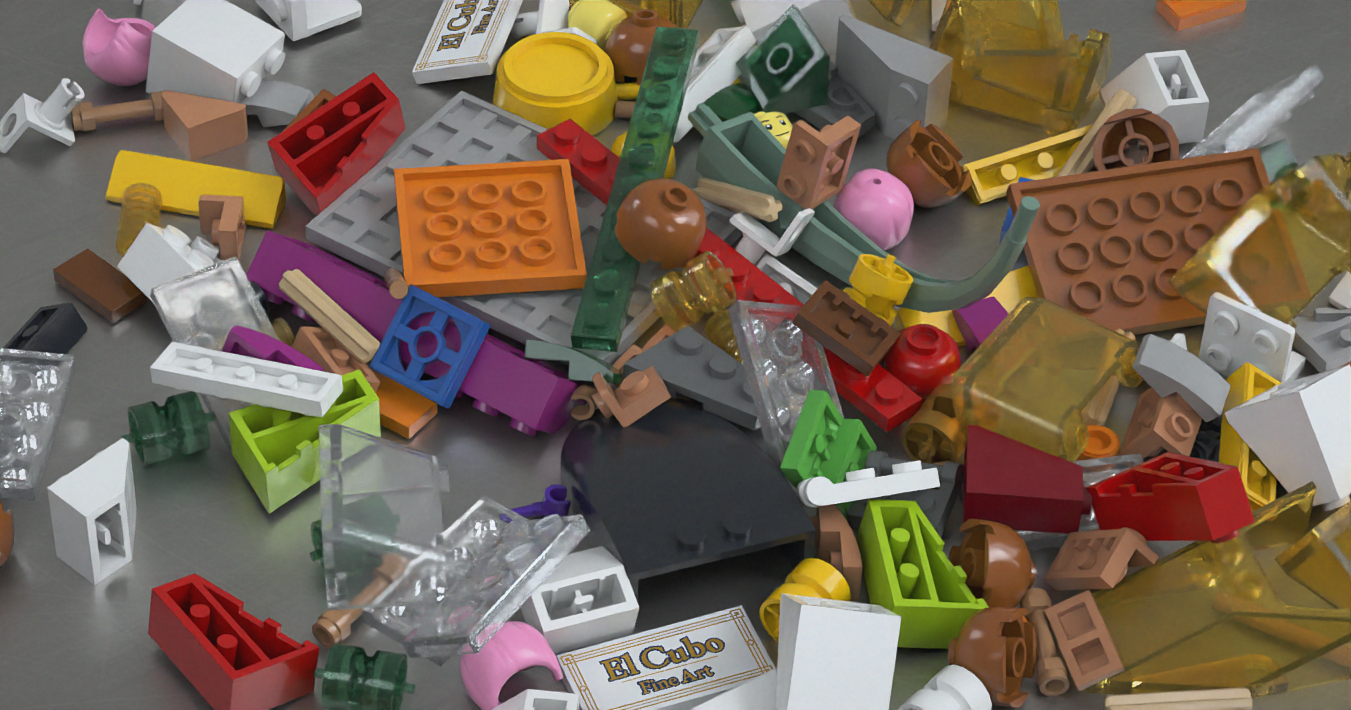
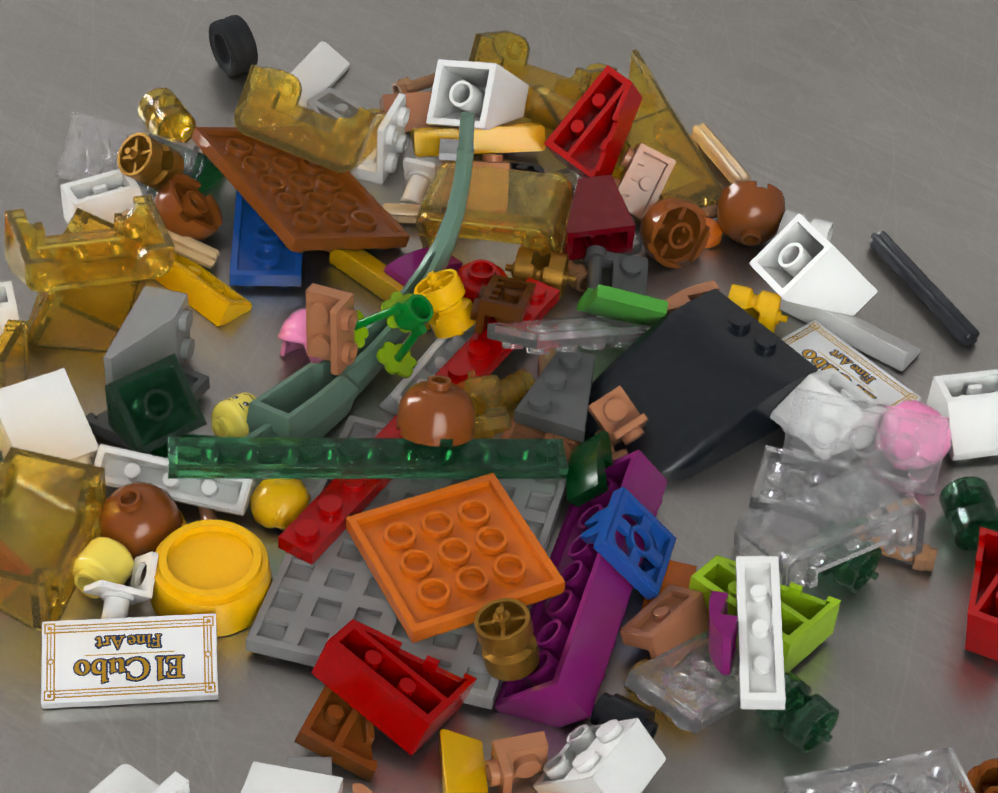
camera: 110 degrees left, 0 degrees up
white slope [47,438,137,585] -> none
tan axle [279,269,381,363] -> none
medium nougat bar [384,268,408,299] -> none
dark purple hand [502,484,571,523] -> none
tan axle [692,177,782,222] -> none
white bracket [729,208,815,265] -> none
white plate [796,460,940,507] -> none
lime wedge [856,499,989,649] -> none
dark orange cylinder [886,120,971,208] -> none
nougat slope [1044,589,1125,691] -> none
none -> pearl gold wheel [117,133,184,191]
none -> plant [354,291,433,378]
none -> pearl gold wheel [474,598,540,681]

